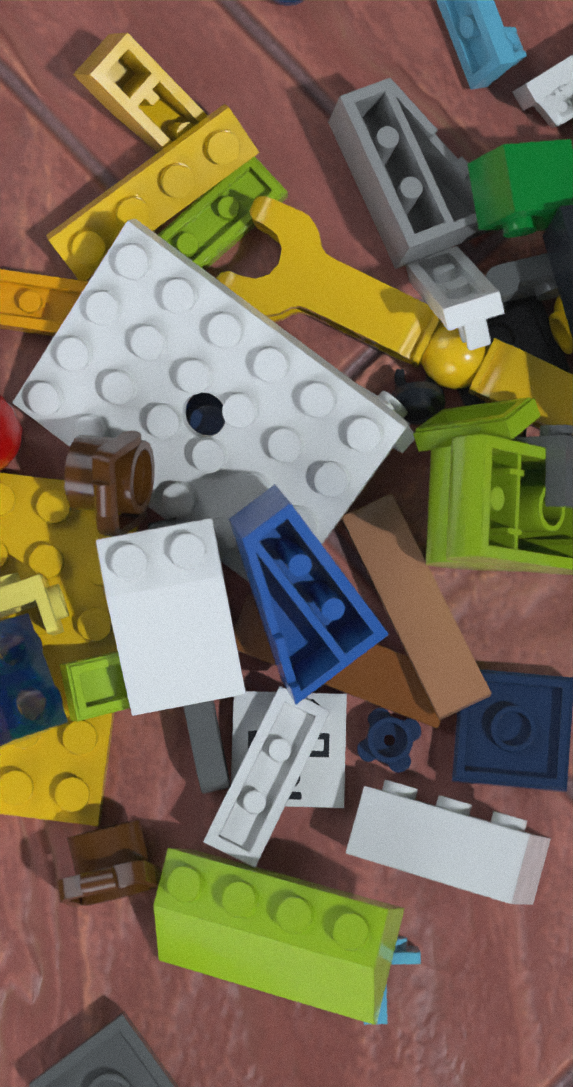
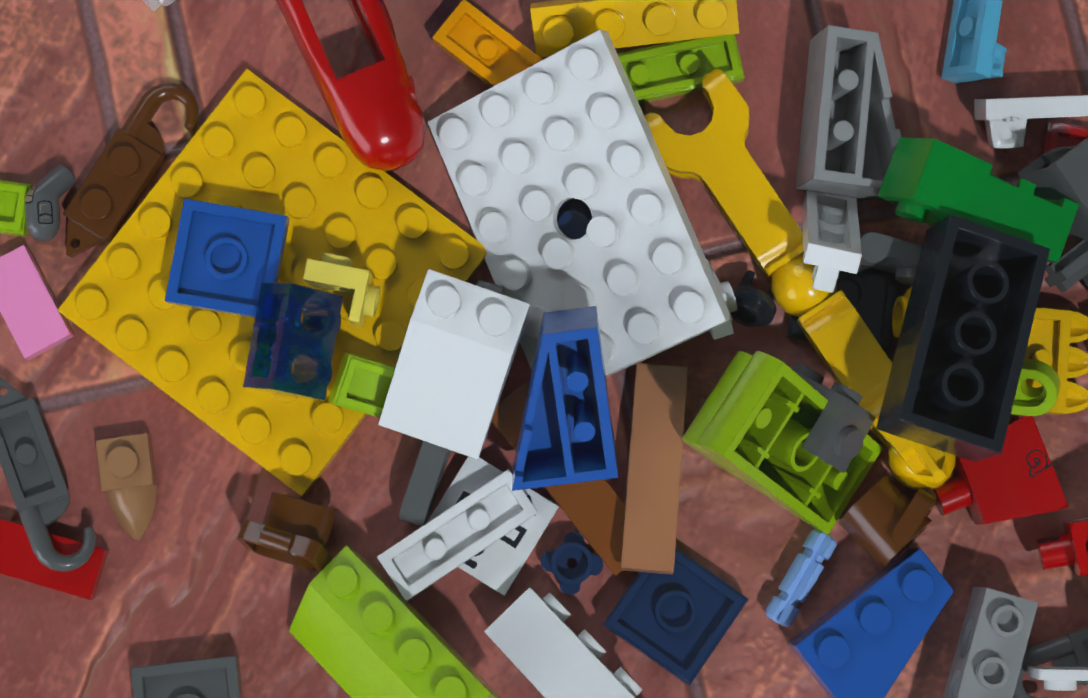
camera: 30 degrees right, 0 degrees up
reddish brown piece [64,430,155,537] -> none
lime tile [413,397,541,451] -> none

